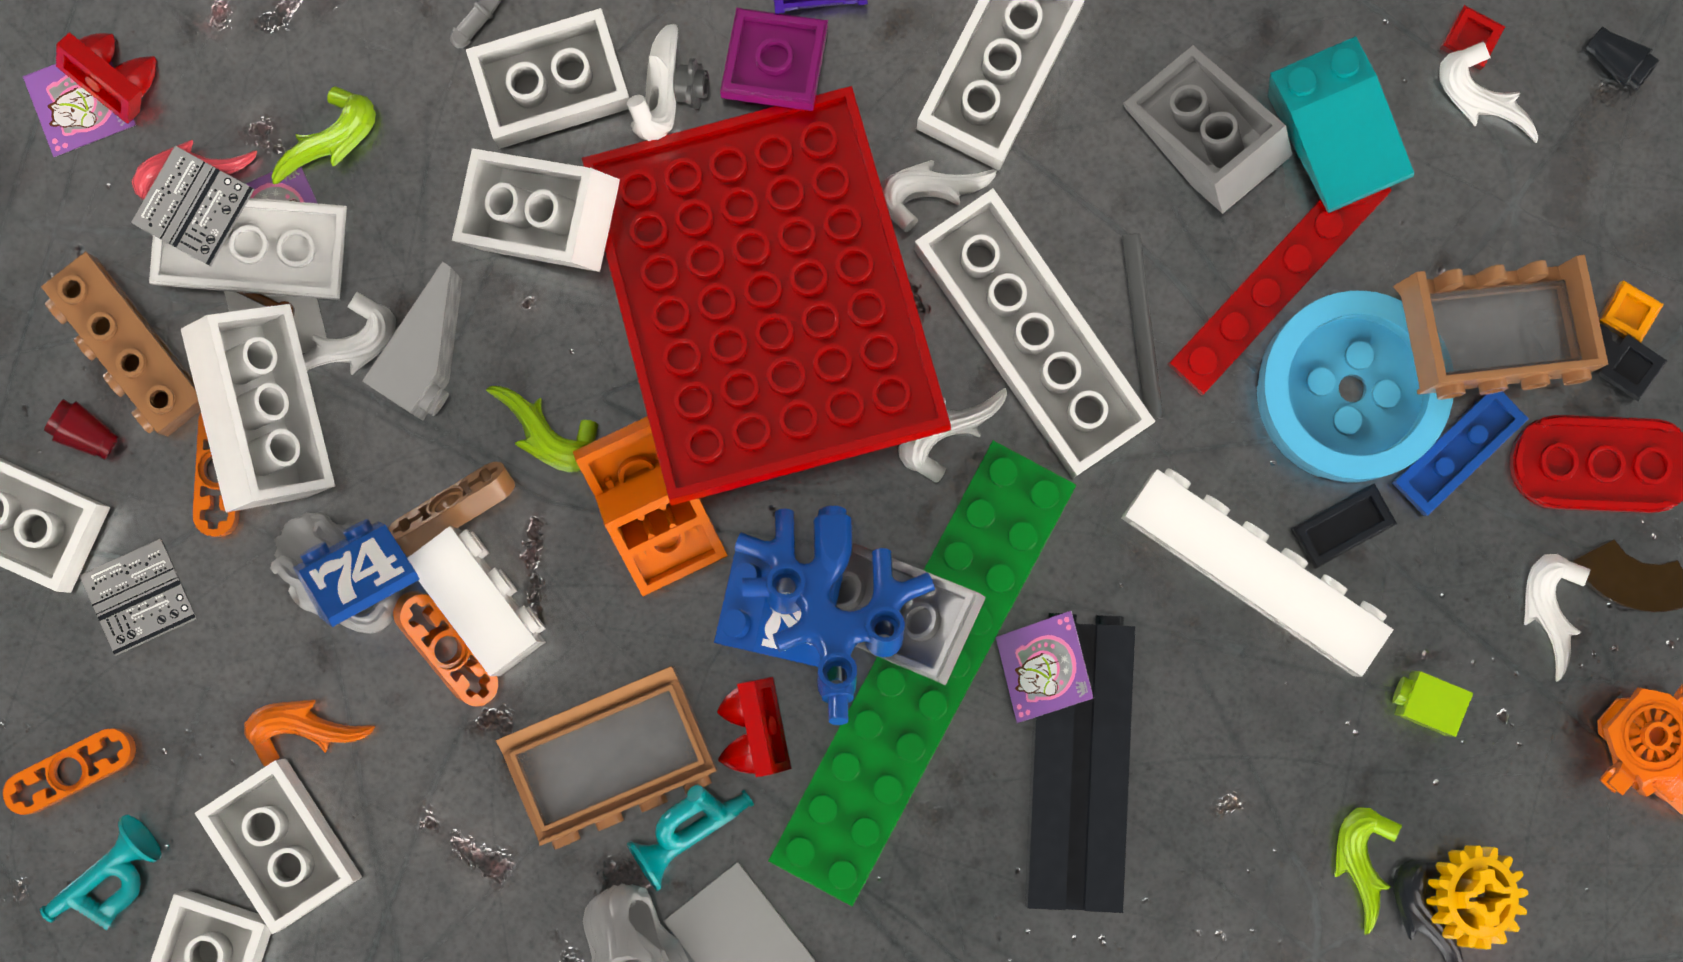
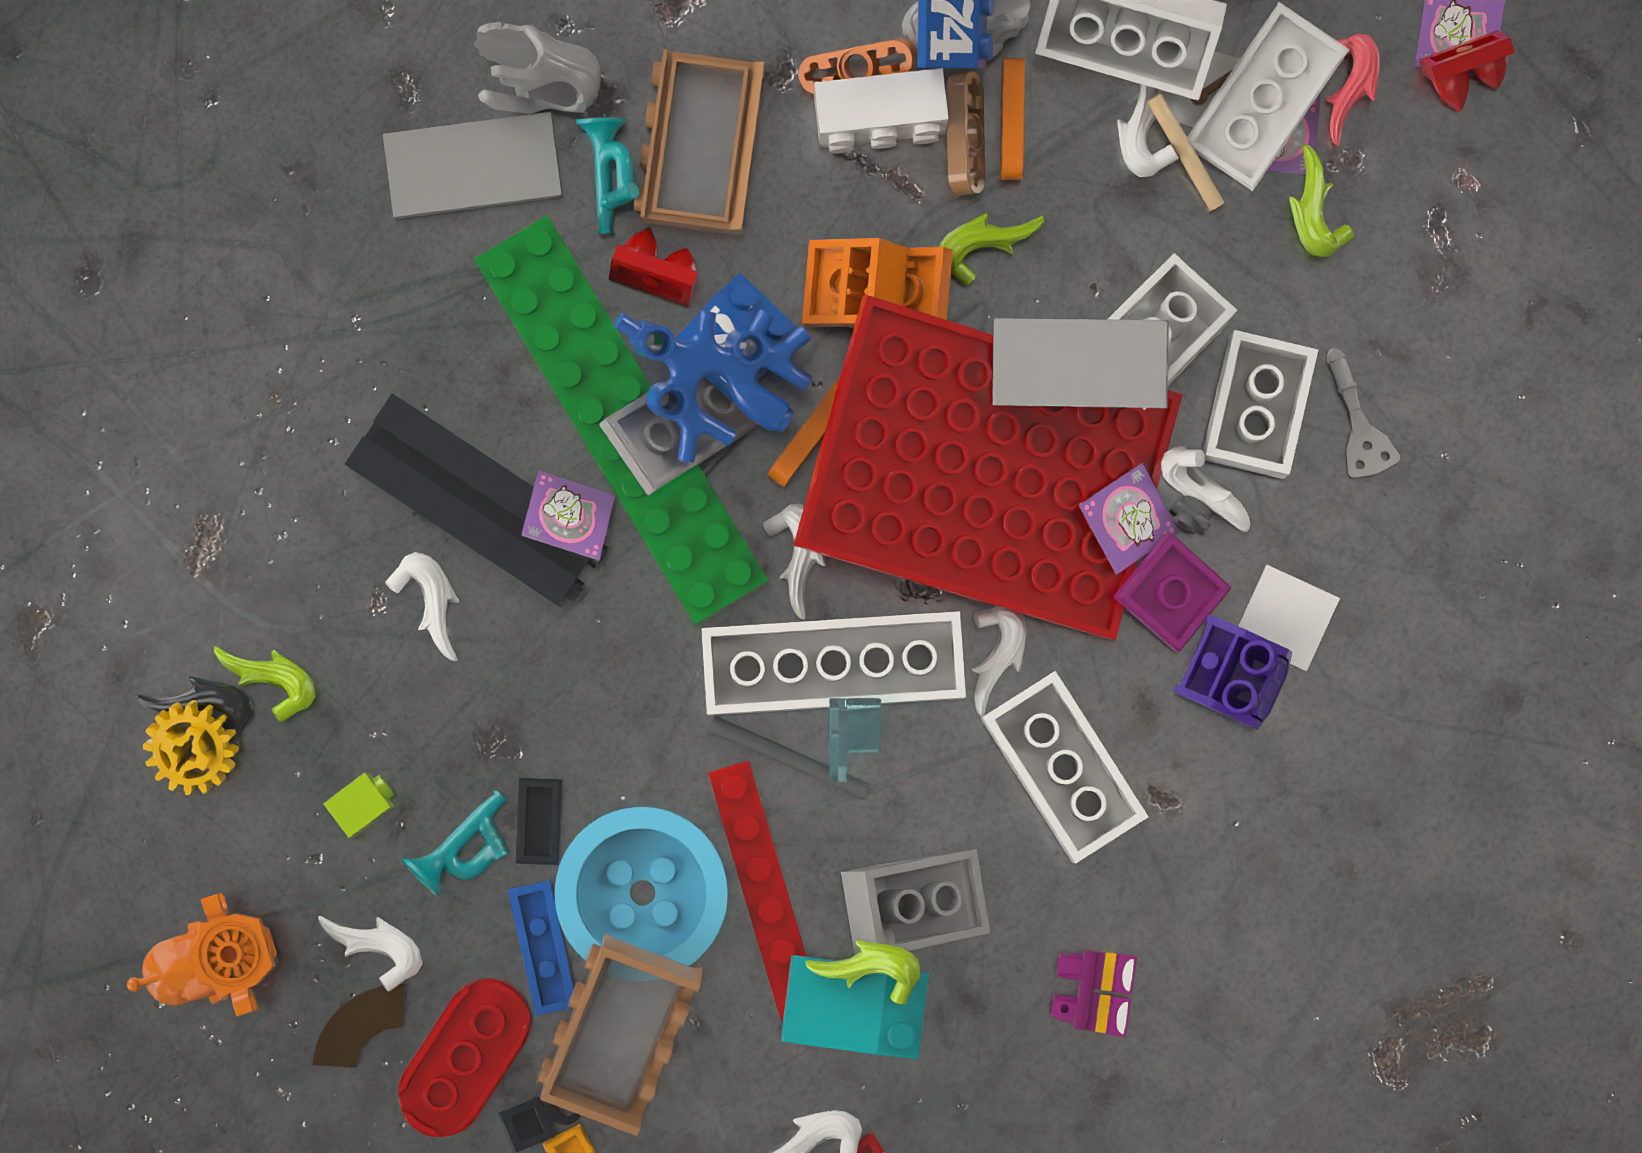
camera: 120 degrees right, 0 degrees up
light grey sticker [131,146,255,267] -> none
light grey slope [362,262,462,421] -> none
white brick [1121,468,1394,677] -> none
none -> white piece [385,552,460,661]
none -> teal piece [401,790,509,896]
none -> orange beam [767,378,840,488]
none -> lime piece [805,940,920,1005]
none -> clear light blue panel [829,698,882,782]
none -> light grey tile [993,318,1169,408]
none -> orange beam [1000,58,1025,180]
none -> sticker [1079,463,1179,575]
none -> tan bar [1147,93,1224,211]

